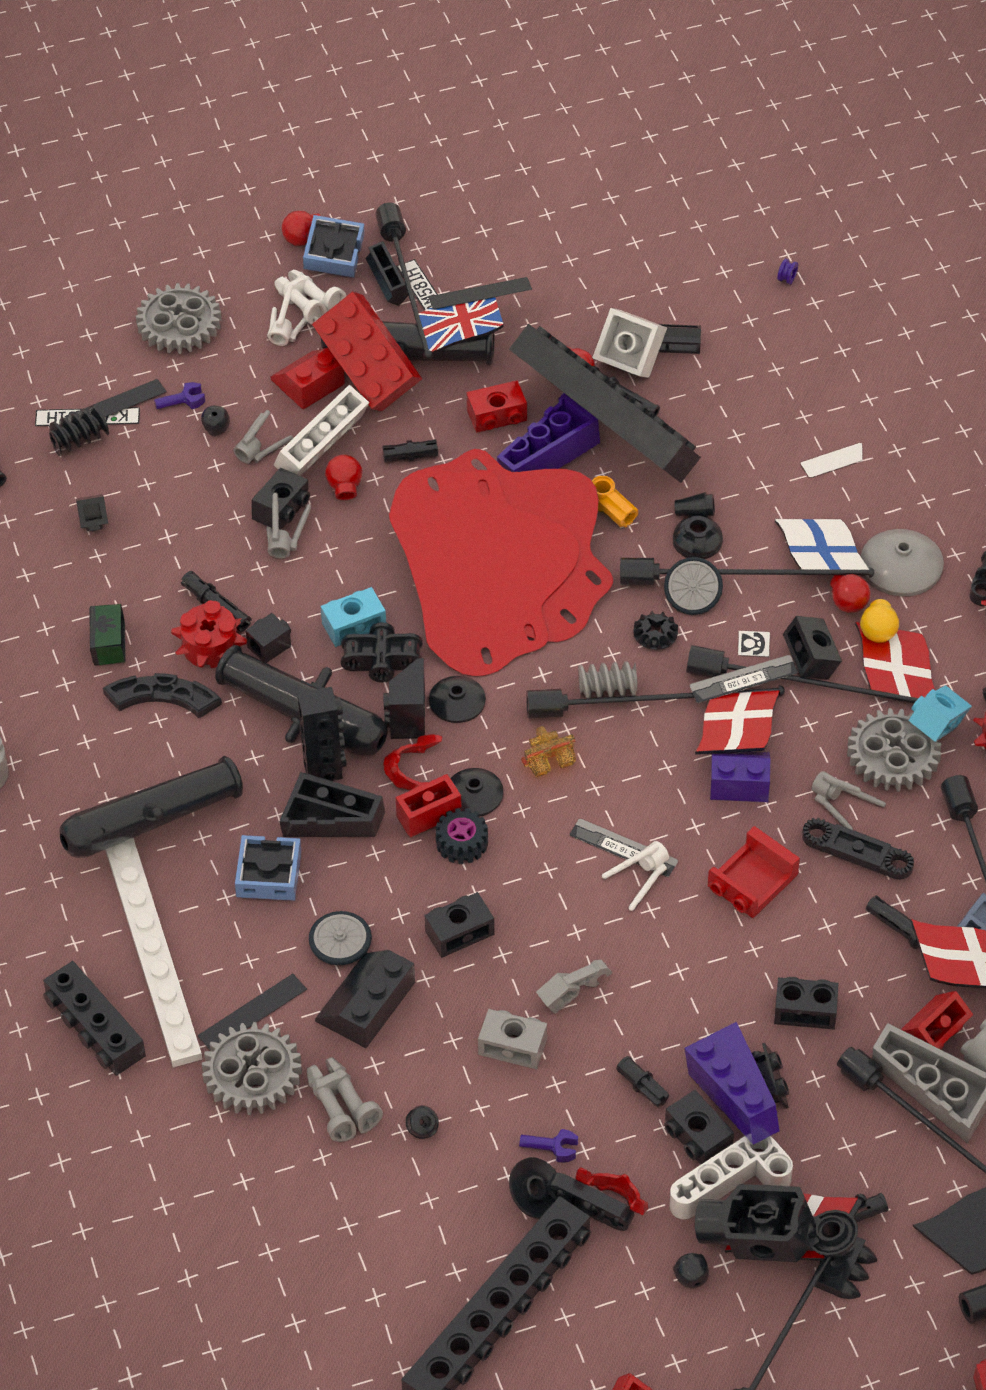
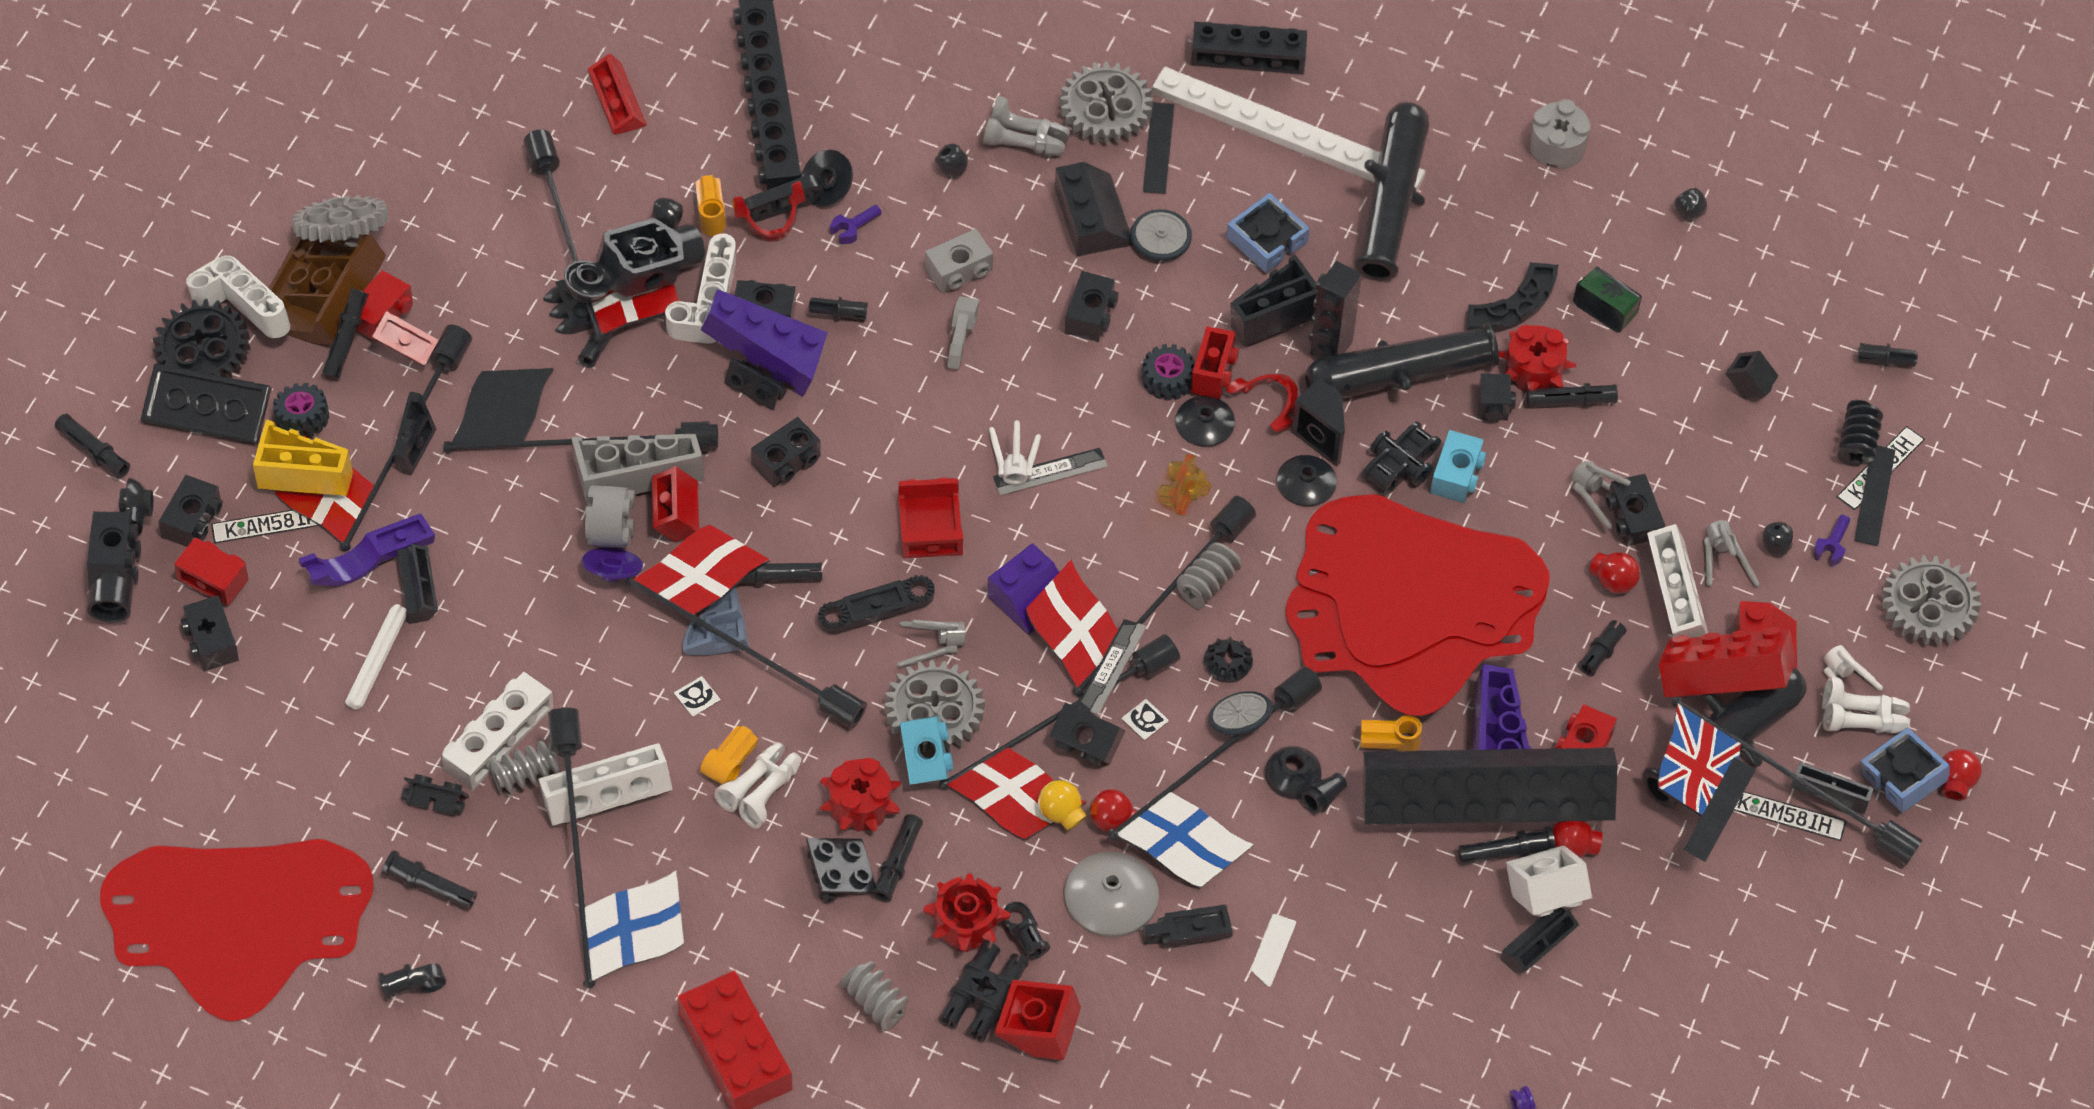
camera: 130 degrees right, 5 degrees up
none -> light orange piece [695,175,726,236]
none -> black hinge [1142,904,1233,947]

